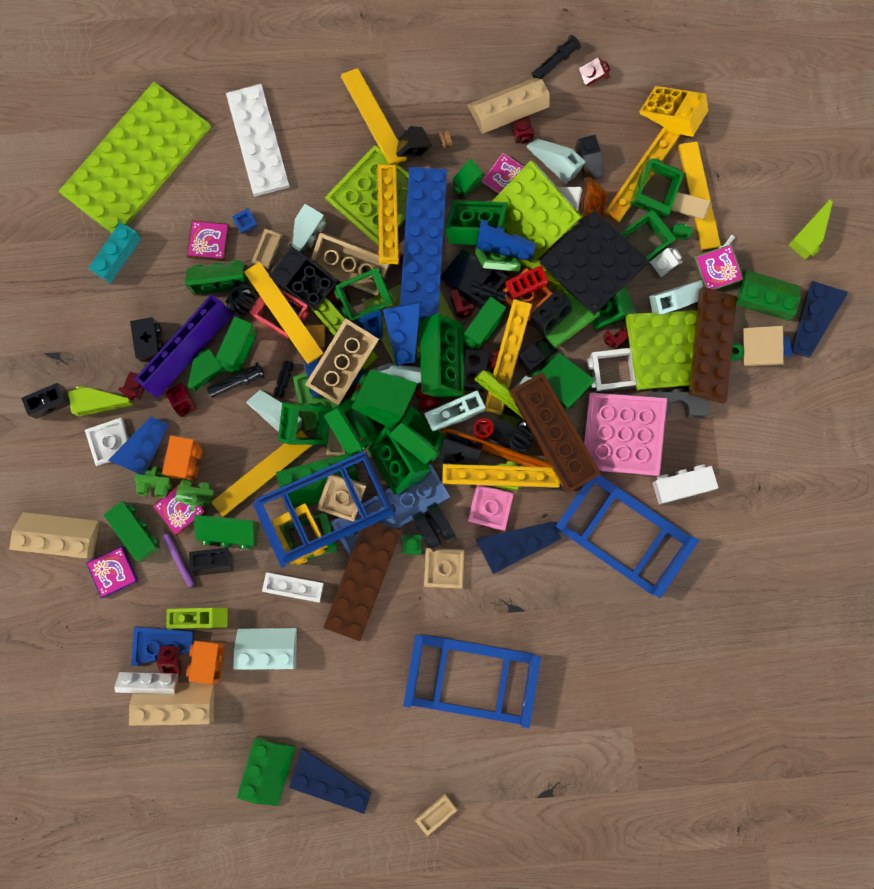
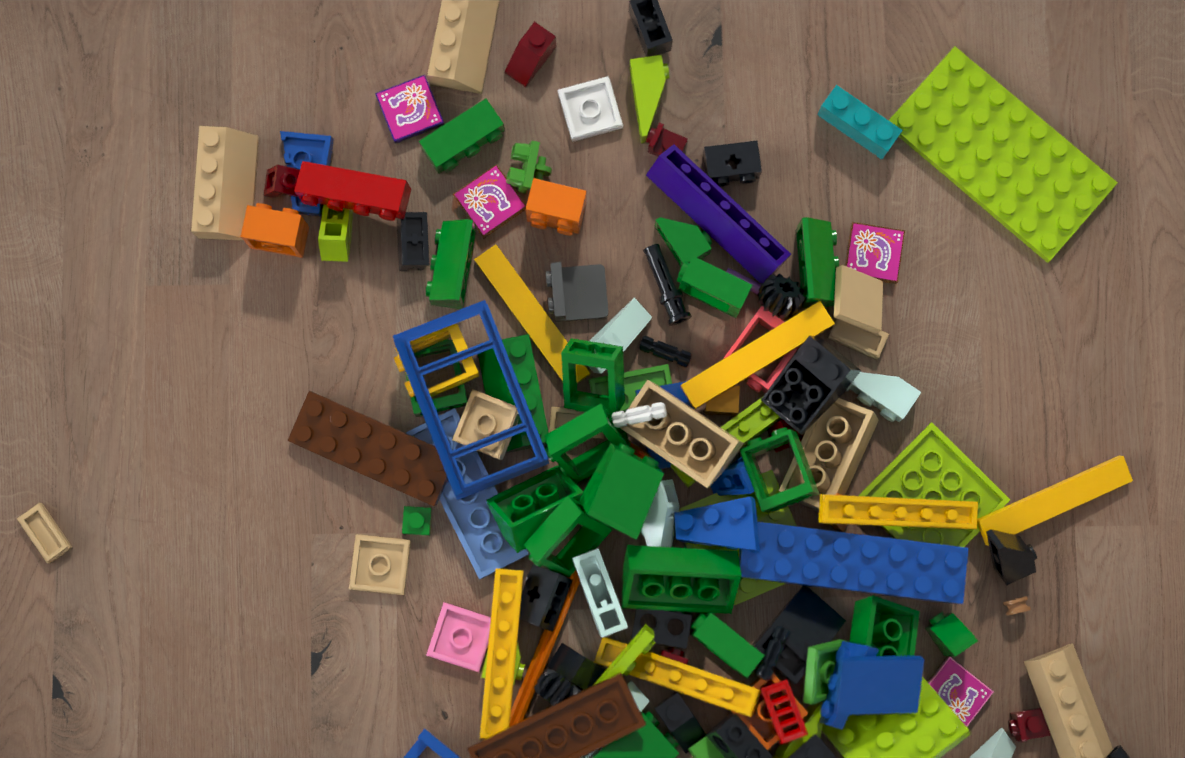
camera: 90 degrees right, 0 degrees up
blue wing [108,416,169,475] -> none
white plate [114,672,179,694] -> none
medium lavender bar [162,533,195,588] -> none
dark red bracket [166,383,196,417] -> none
bright green hips [175,480,213,511] -> none
white plate [226,84,290,197] -> none
blue plate [232,208,258,234] -> none
light aqua slope [234,628,297,670] -> none
green slope [237,736,296,806] -> none
white plate [262,572,324,603] -> none
dark blue wing [289,748,371,814] -> none
blue piece [403,634,541,729] -> none
black wheel [412,502,457,552] -> none
red wheel [416,388,438,410] -> none
dark red bracket [450,289,475,318] -> none
red wheel [474,418,493,440] -> none
dark blue wing [475,521,562,574] -> none
none -> red brick [294,161,412,221]
none -> dark red slope [504,21,556,88]
none -> dark grey bracket [546,262,609,322]
none -> white axle [612,402,667,428]
none -> tan tile [834,265,883,333]
none -> blue tile [834,656,924,715]

